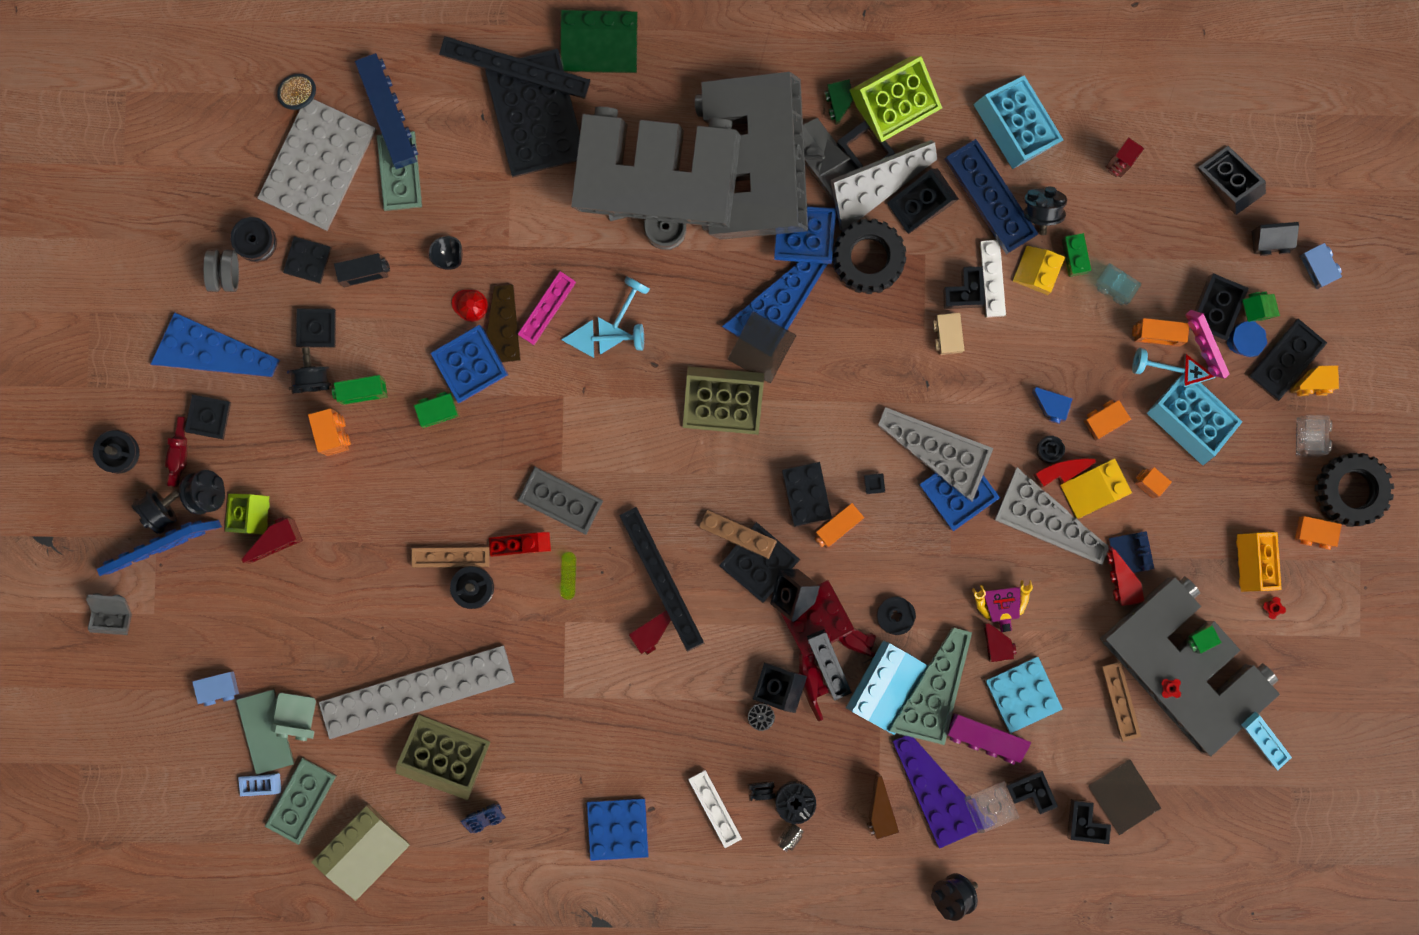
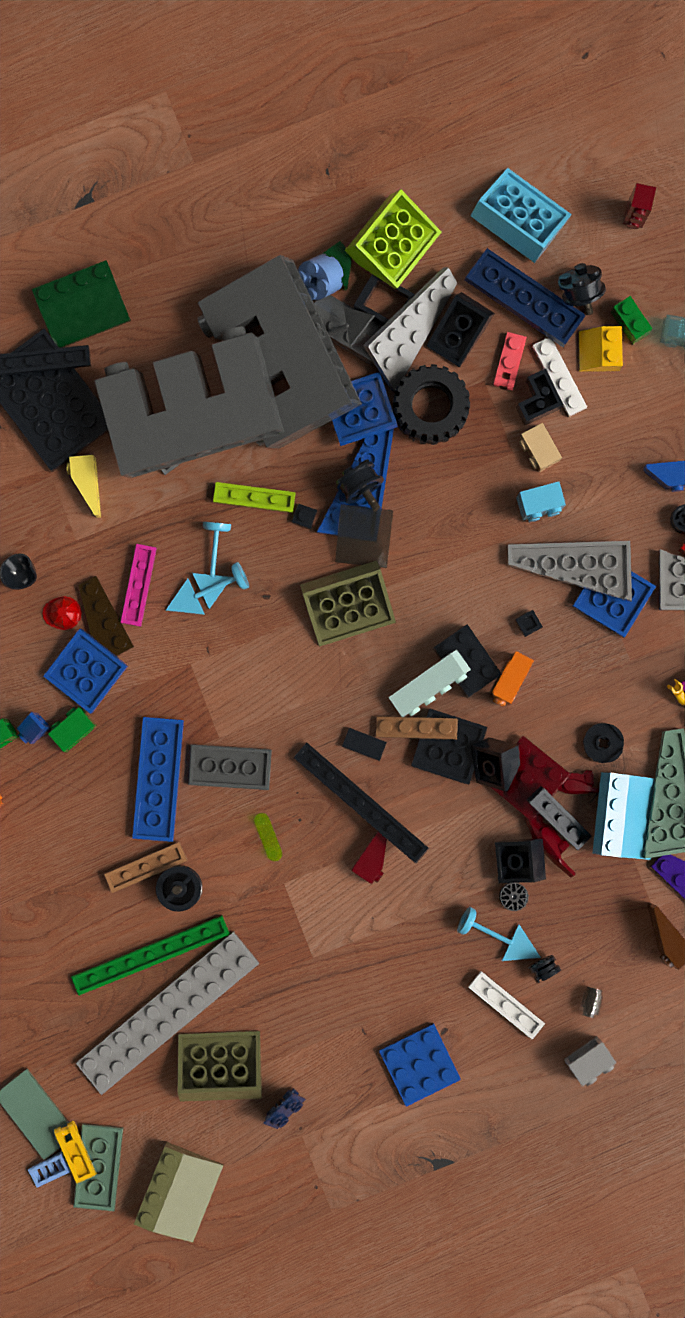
camera: 15 degrees left, 0 degrees up
sand green bracket [271,693,316,741] -> none
red slope [489,532,551,557] -> none
dark grey wheel [645,219,687,250] -> none
black wheel [775,781,817,824] -> none
none -> blue slope [17,712,50,744]
none -> yellow plate [54,1121,97,1184]
none -> light yellow slope [67,455,101,518]
none -> green tile [71,915,230,996]
none -> blue plate [132,717,184,842]
none -> lime plate [213,482,296,513]
none -> black plate [292,503,317,530]
none -> medium blue brick [298,254,343,300]
none -> black wheel [335,459,384,512]
none -> black tile [342,728,387,761]
none -> light aqua brick [389,650,471,718]
none -> medium azure piece [457,907,541,961]
none -> coral plate [493,332,527,391]
none -> medium azure brick [517,482,566,522]
none -> light grey brick [564,1037,616,1086]

